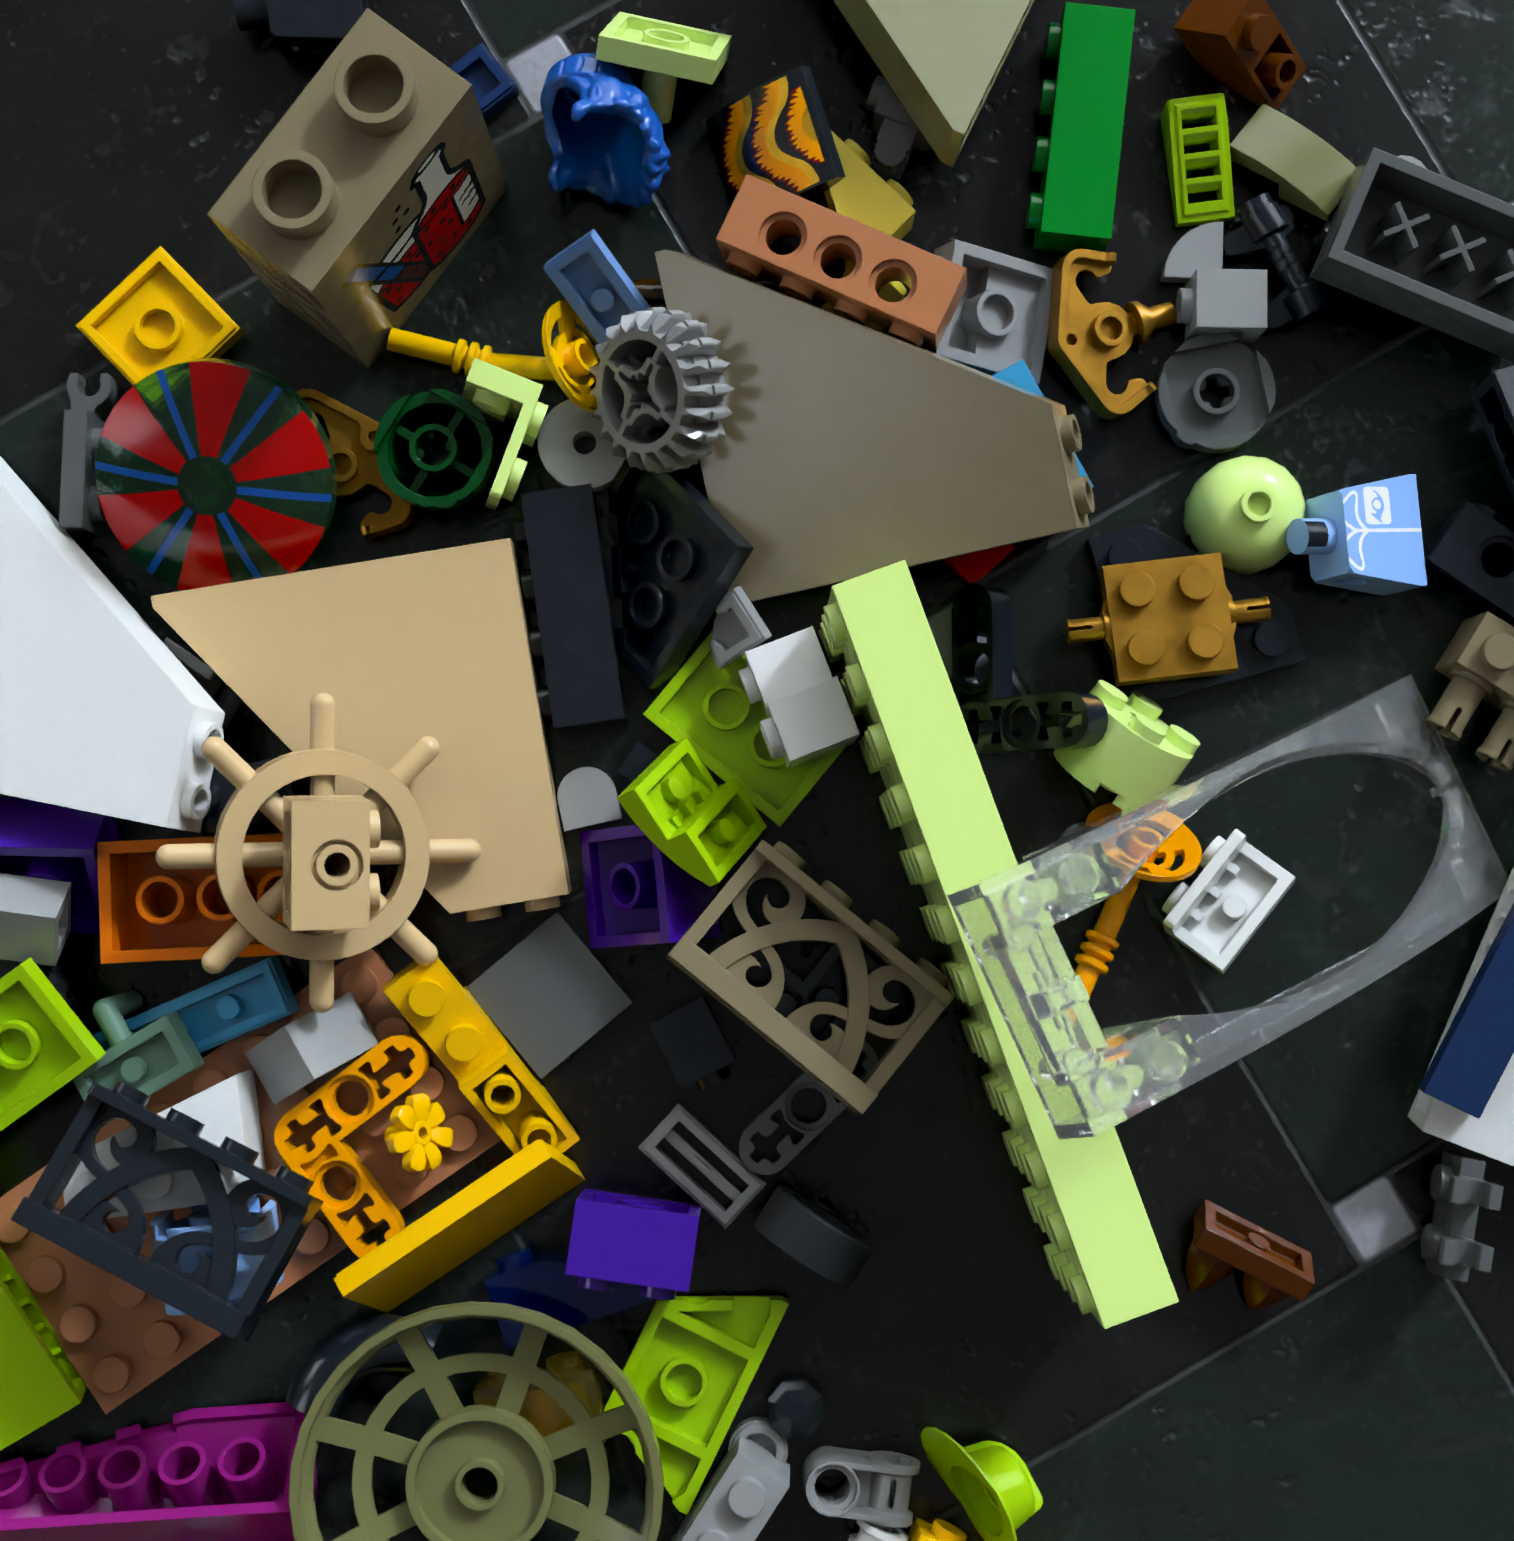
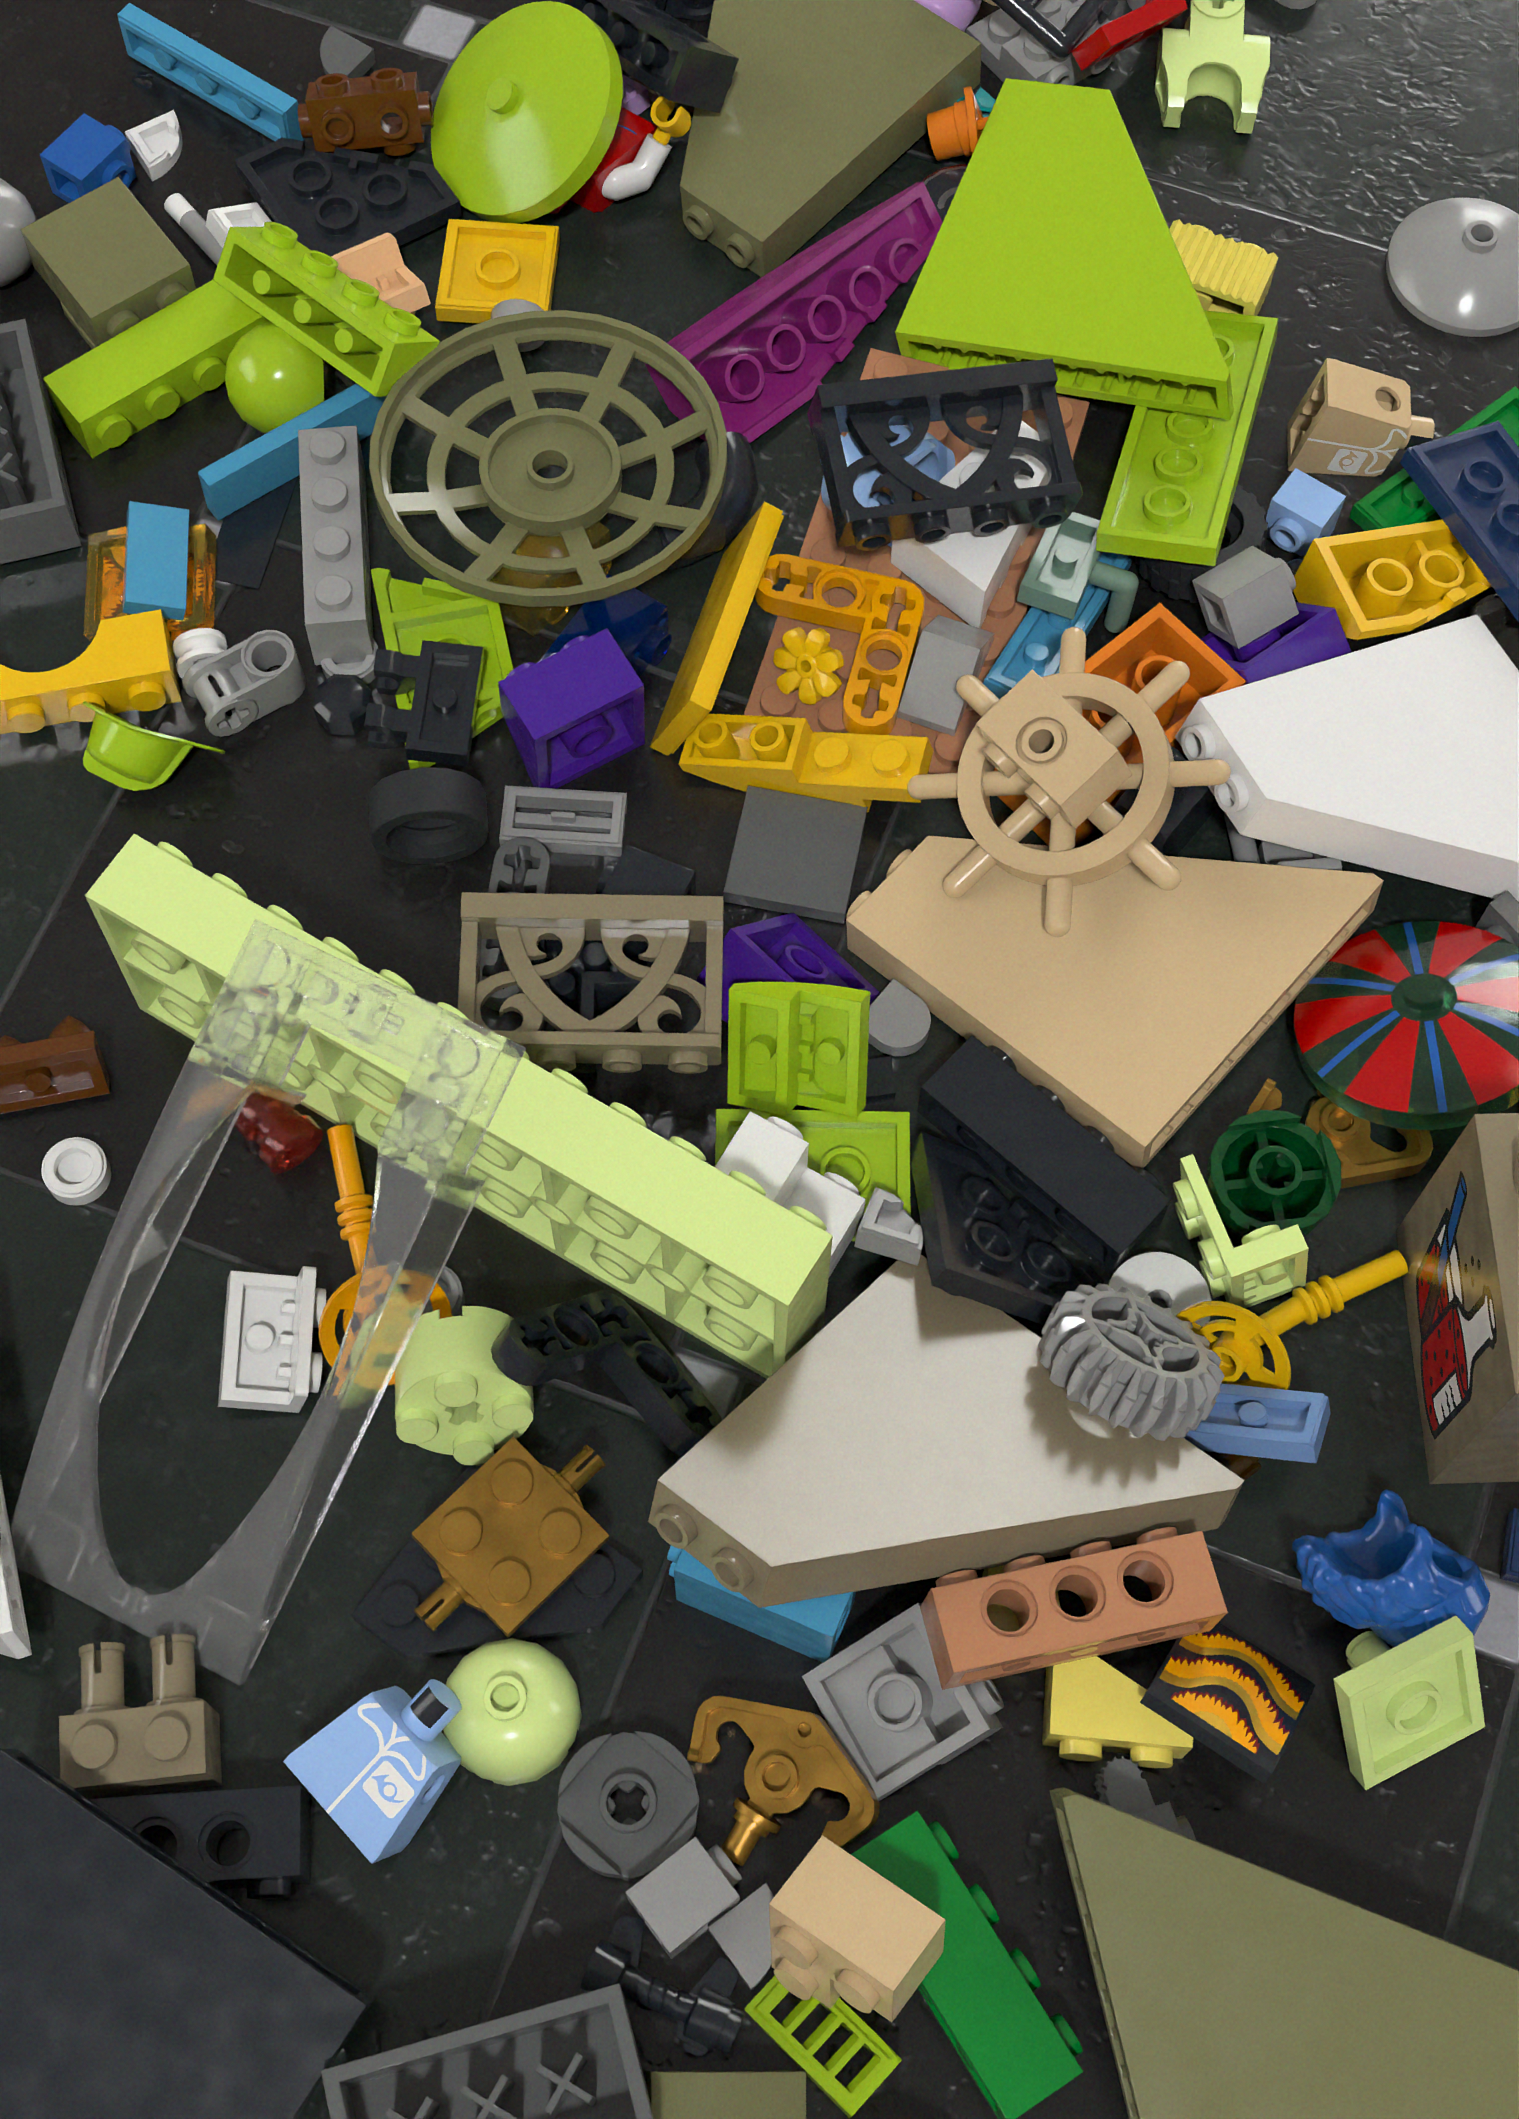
camera: 140 degrees right, 20 degrees down
none -> white tile [41,1137,111,1206]
none -> black plate [364,640,484,766]
none -> tan brick [769,1835,946,2022]

